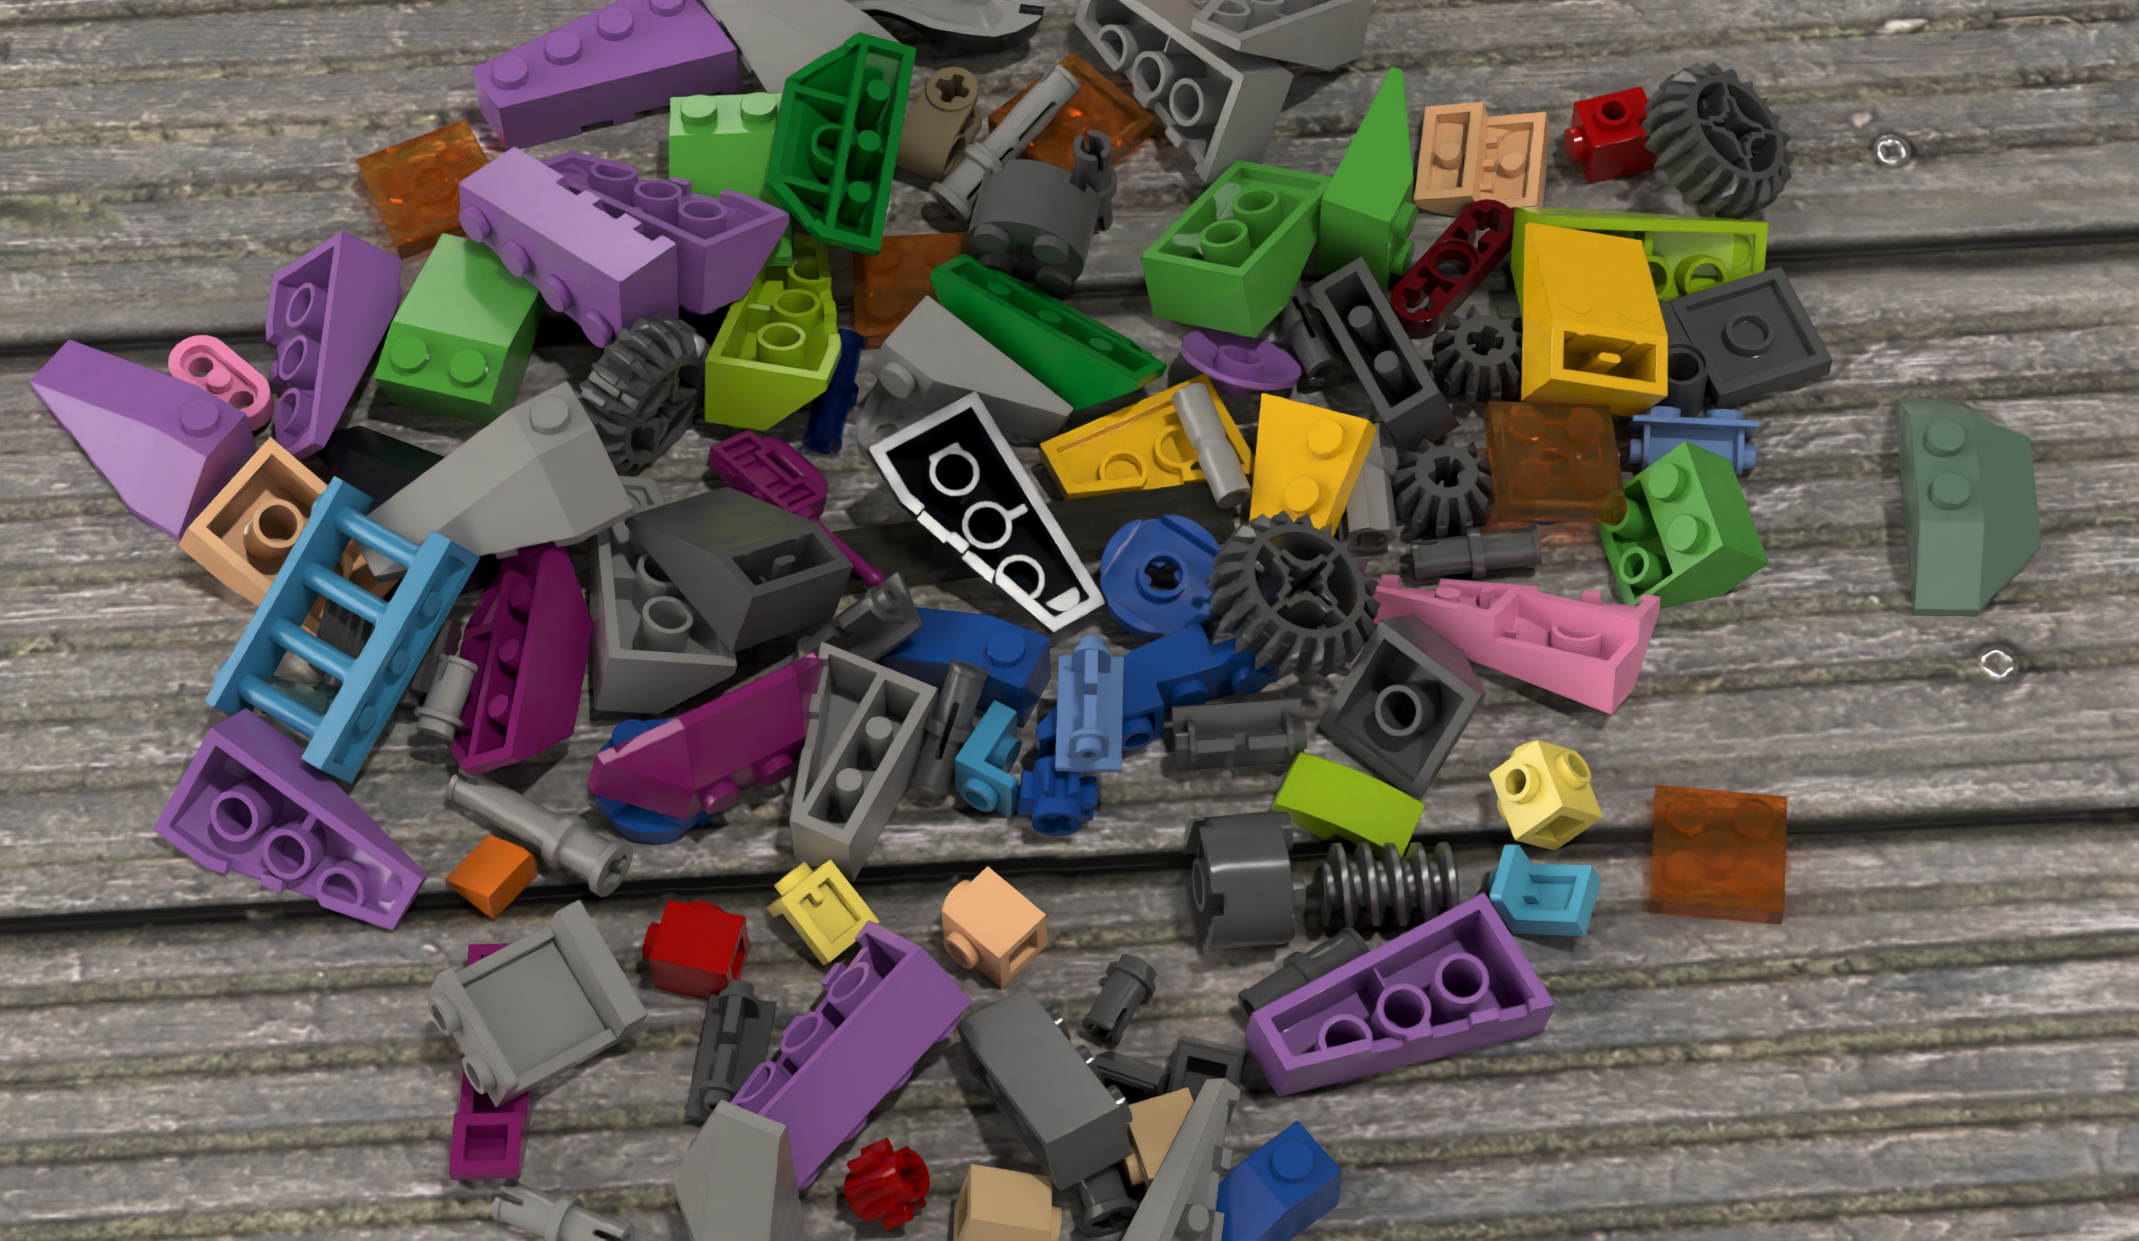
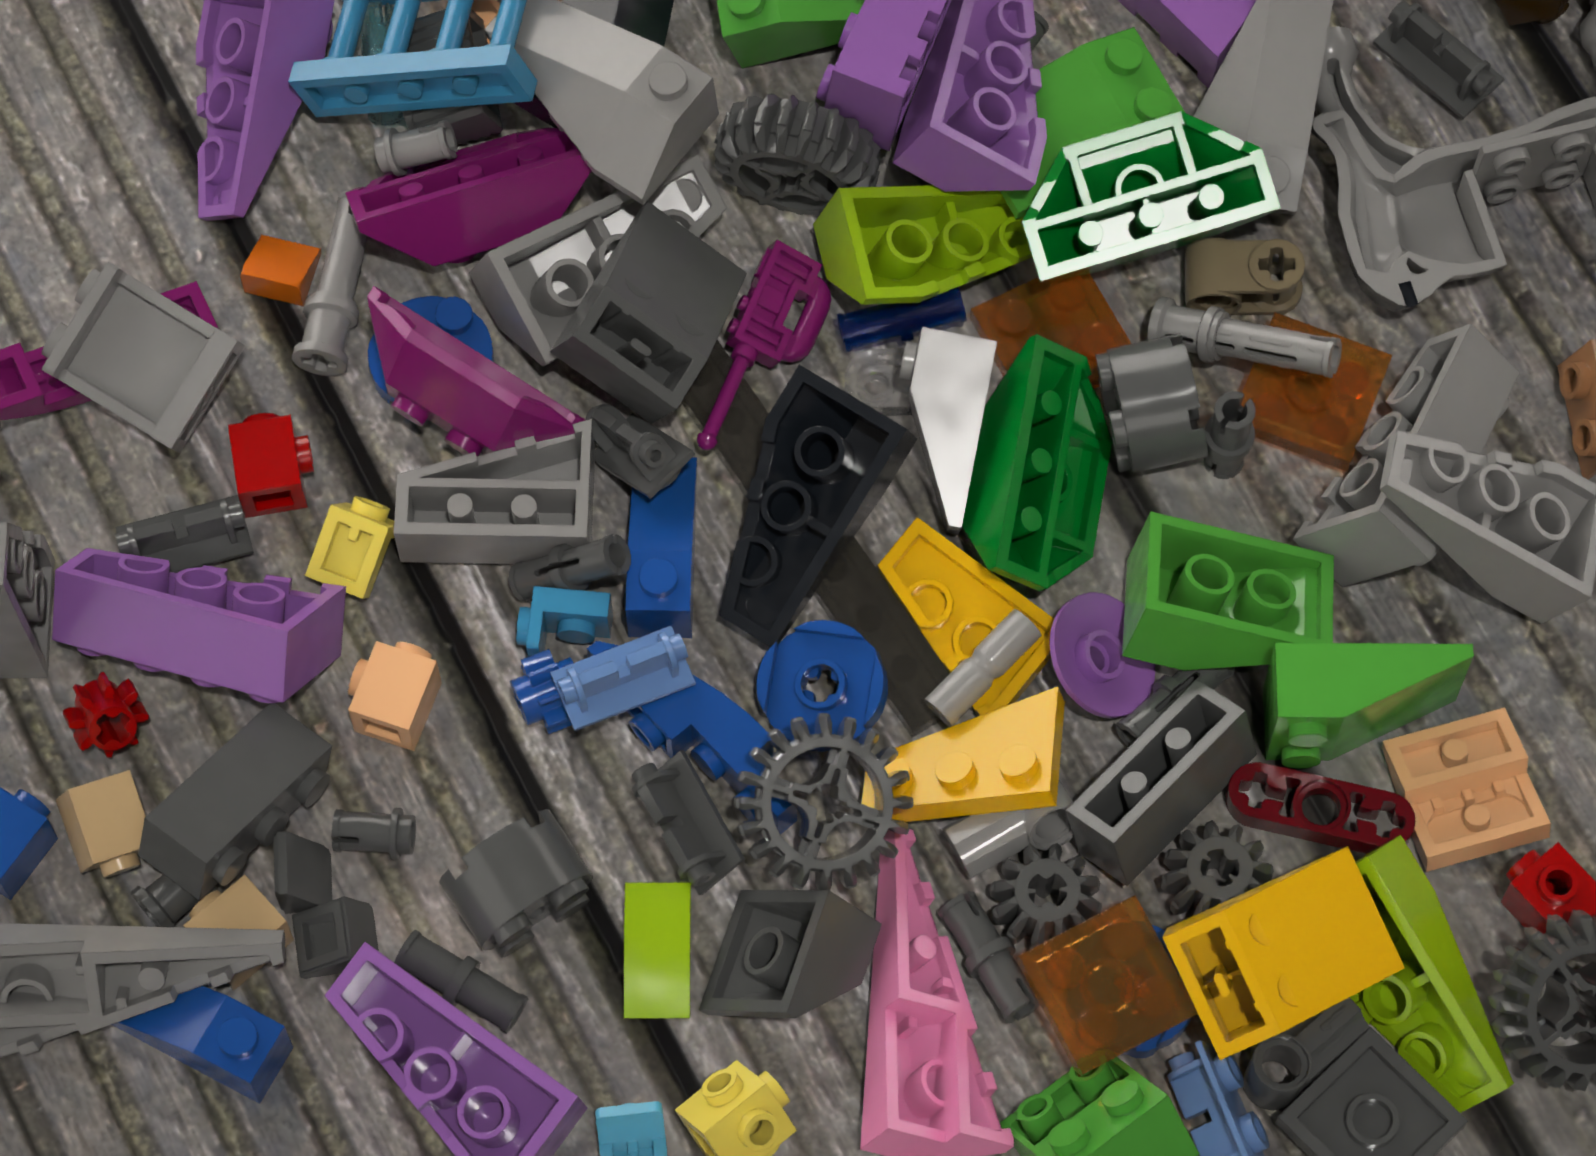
camera: 65 degrees right, 10 degrees up
flat silver piece [1321,842,1459,926] -> none

